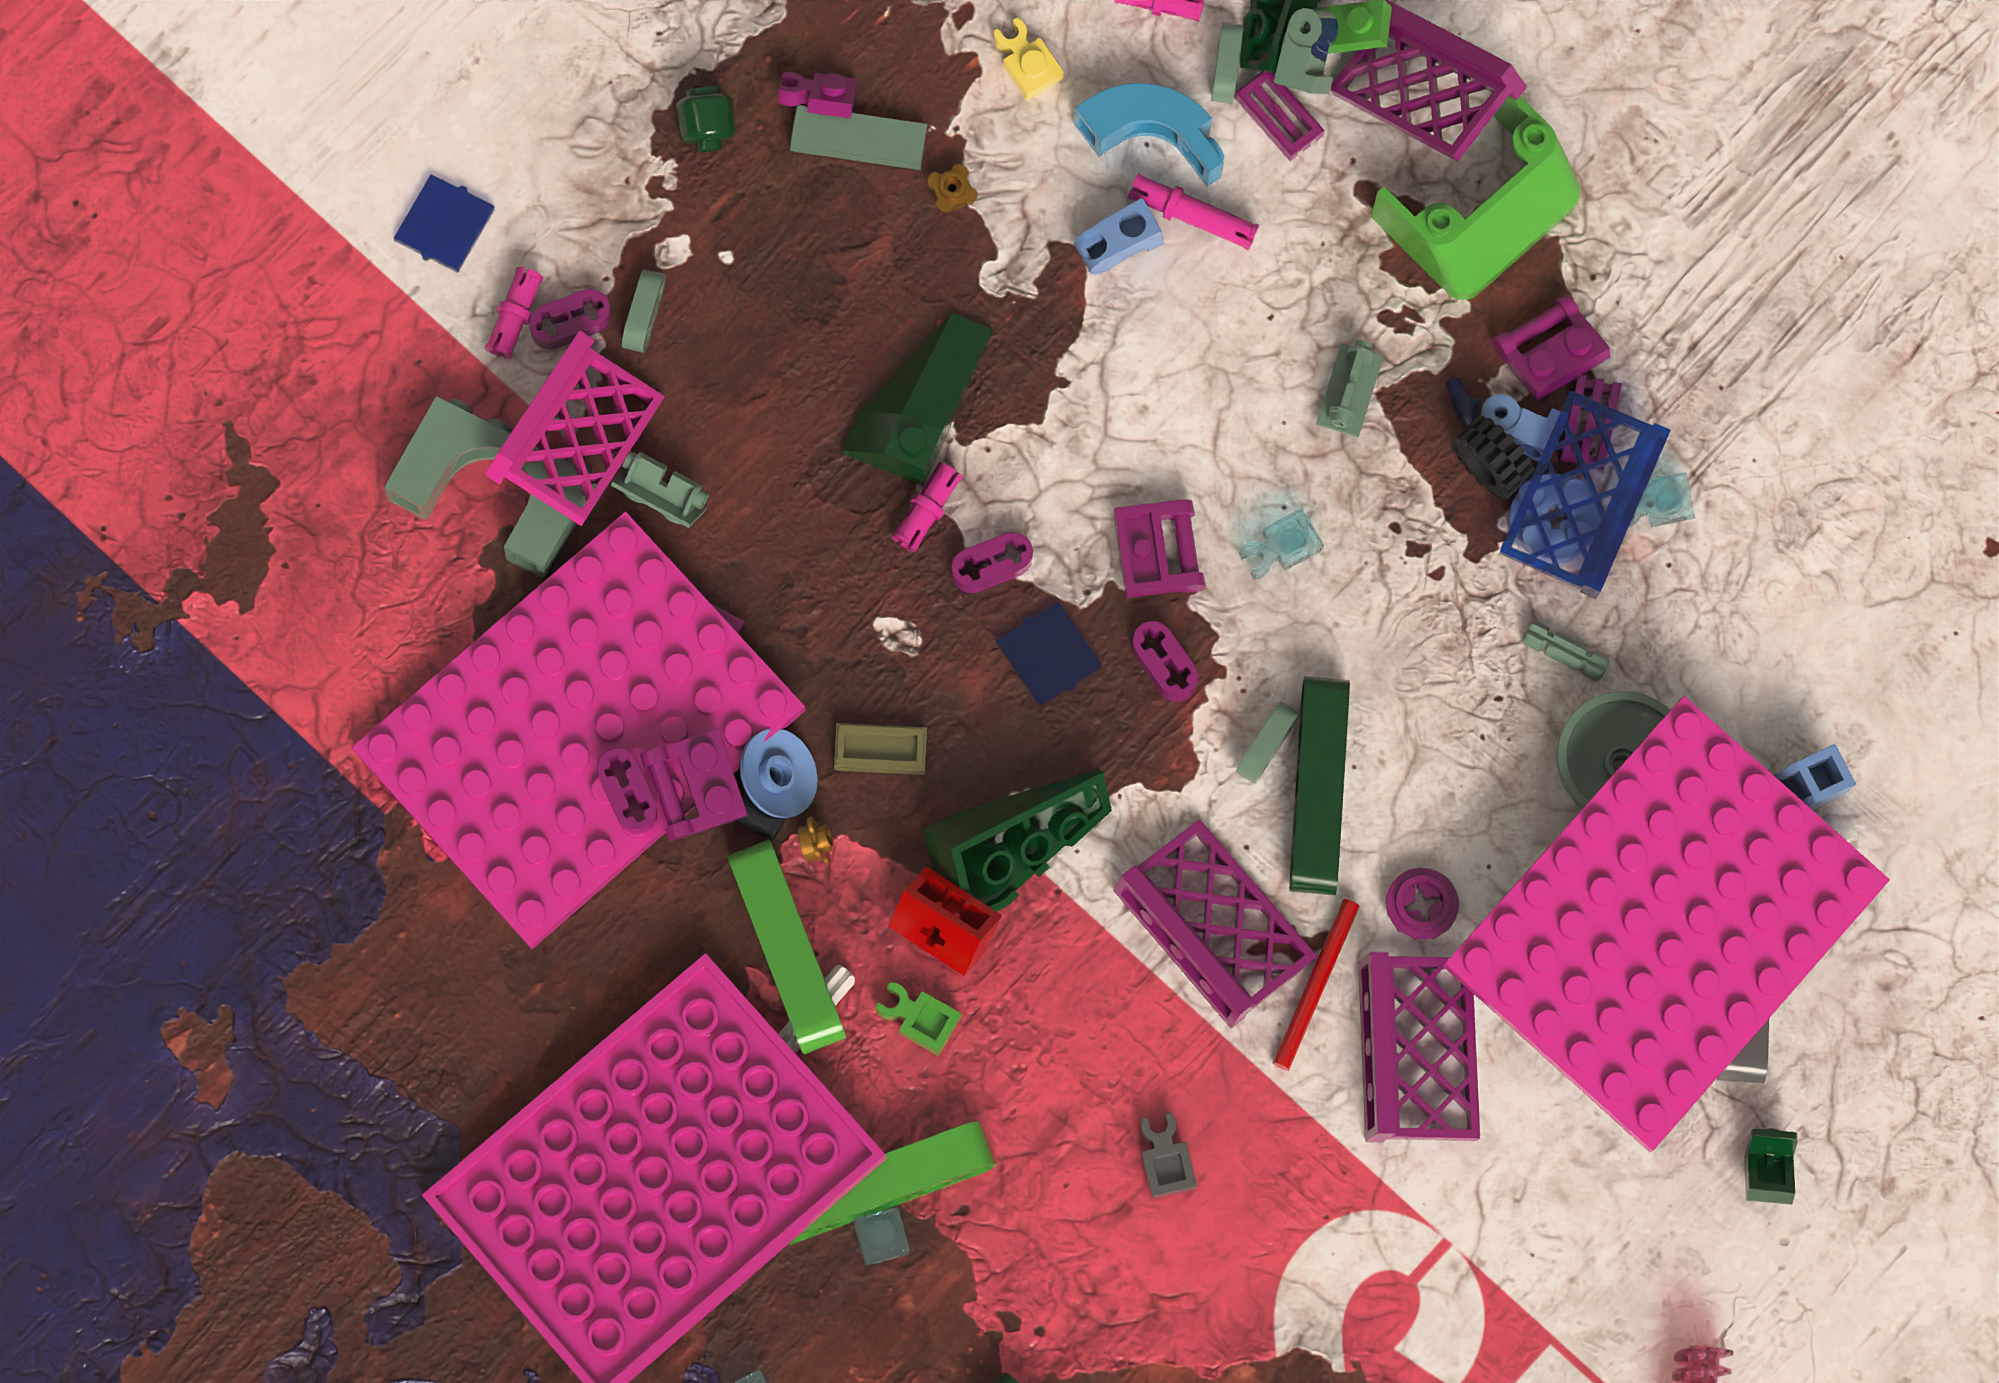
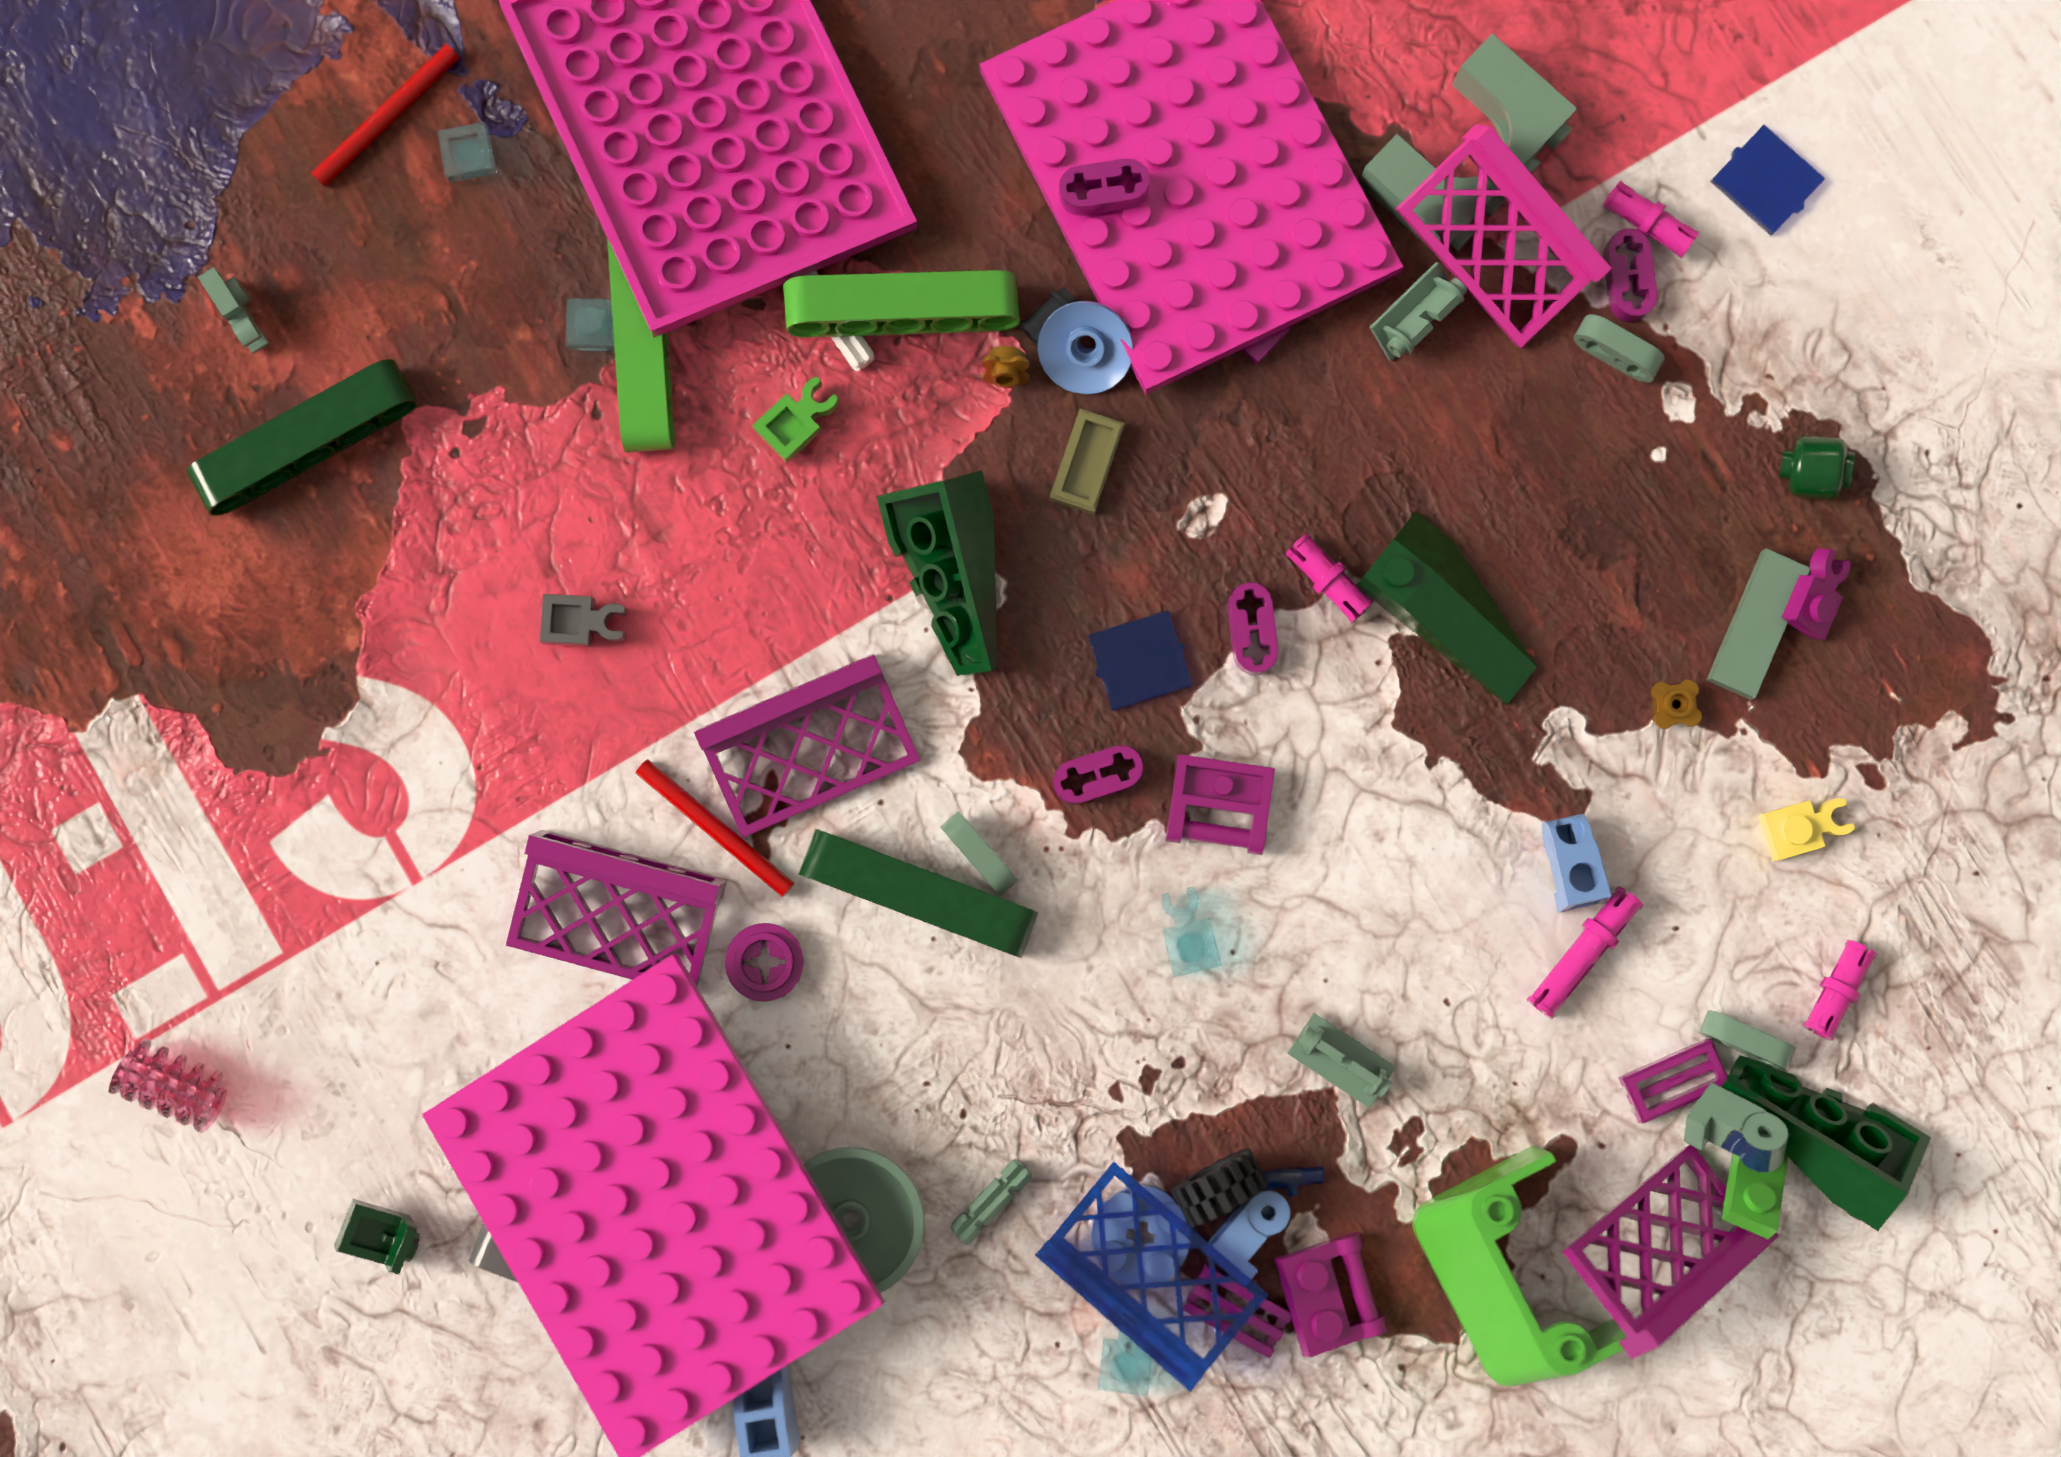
camera: 110 degrees right, 10 degrees up
magenta plate [640,729,747,842] -> none
red brick [888,866,1002,976] -> none
dark azure arch [1073,83,1224,187] -> none

